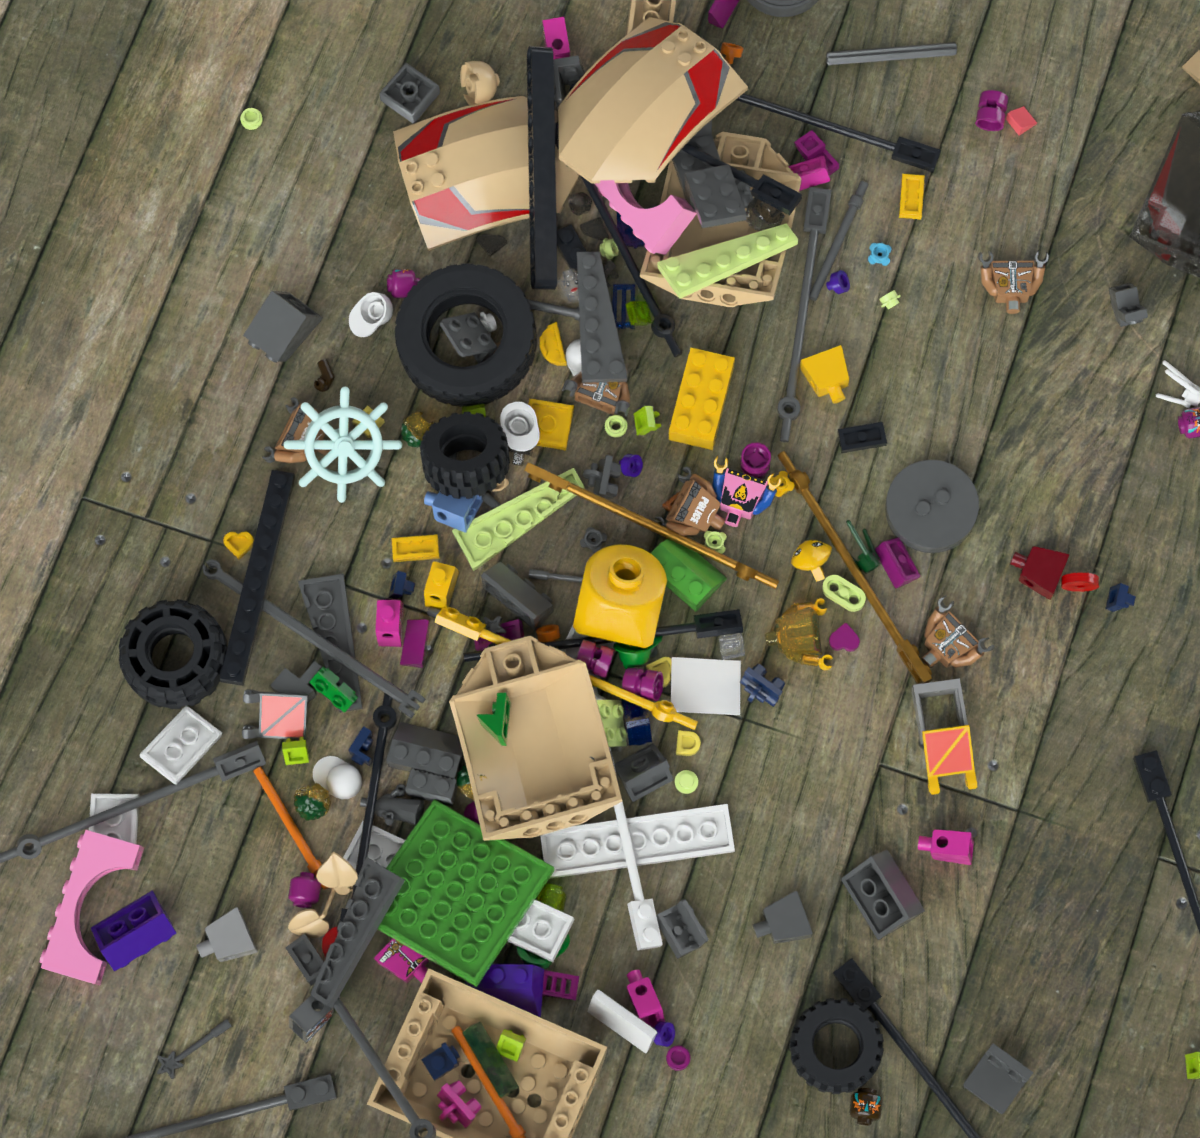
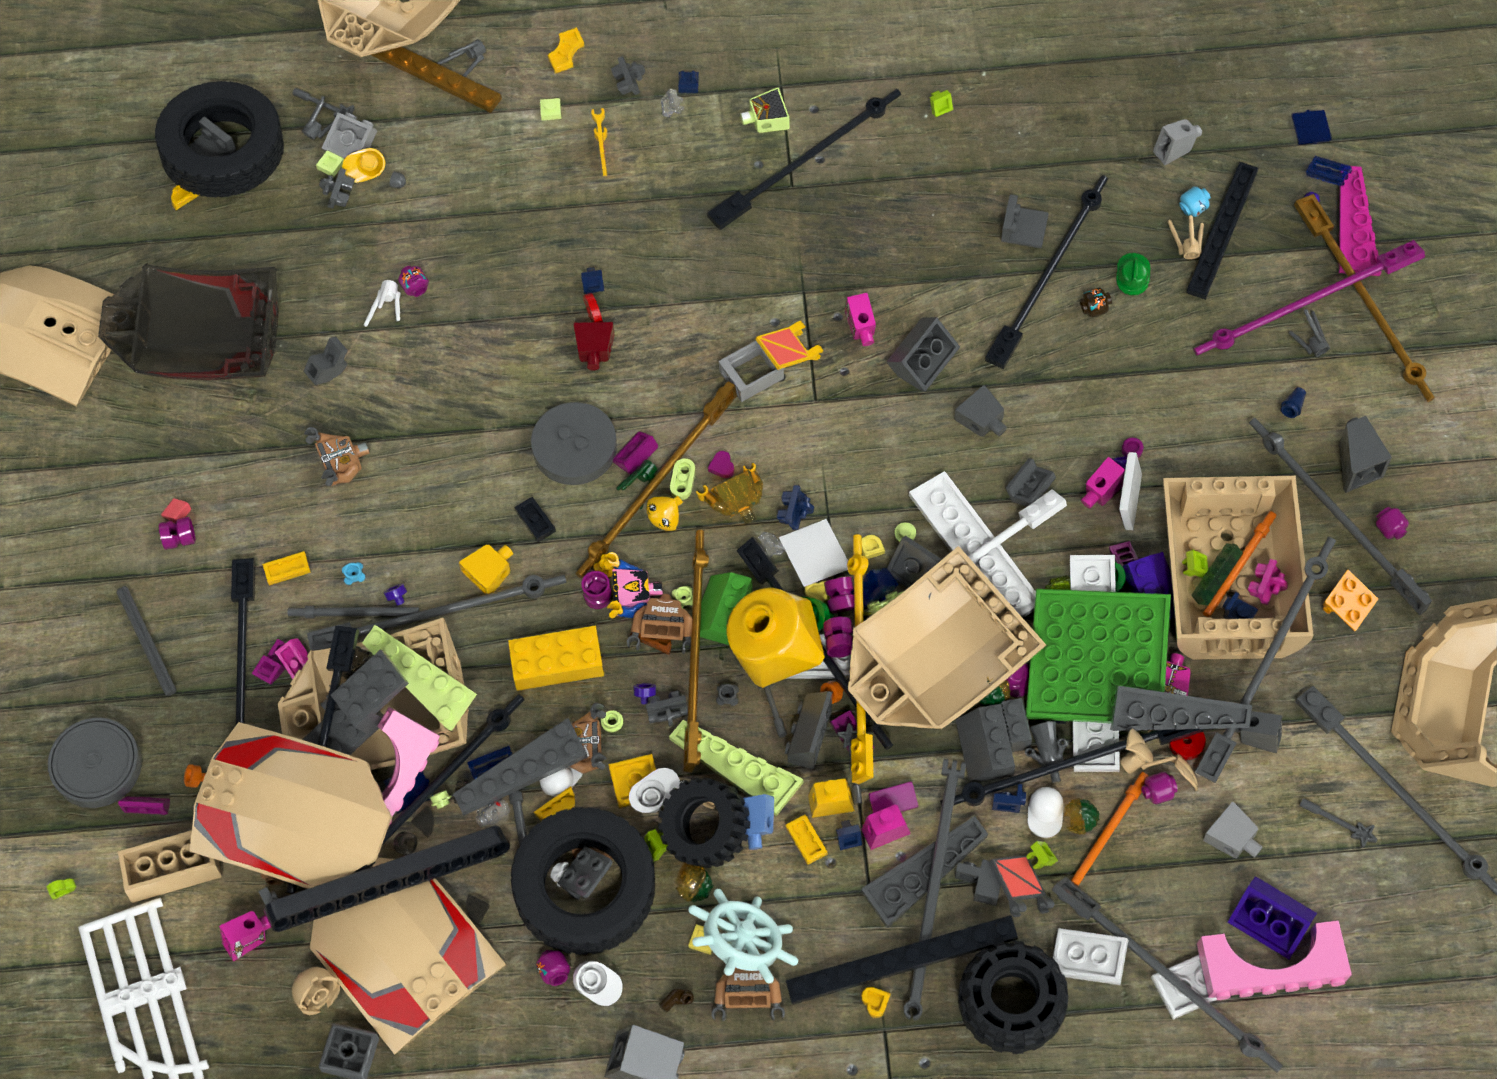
camera: 115 degrees left, 10 degrees down
green hinge [309,667,358,713] -> none
green slope [477,693,511,746] -> none
black plate [557,224,587,273] -> none
clear neon green plate [625,301,652,326] -> none
lime tile [633,406,662,435] -> none
black tyre [790,998,884,1094] -> none
yellowish green plate [879,290,901,309] -> none
medium nougat torso [921,595,995,668] -> none

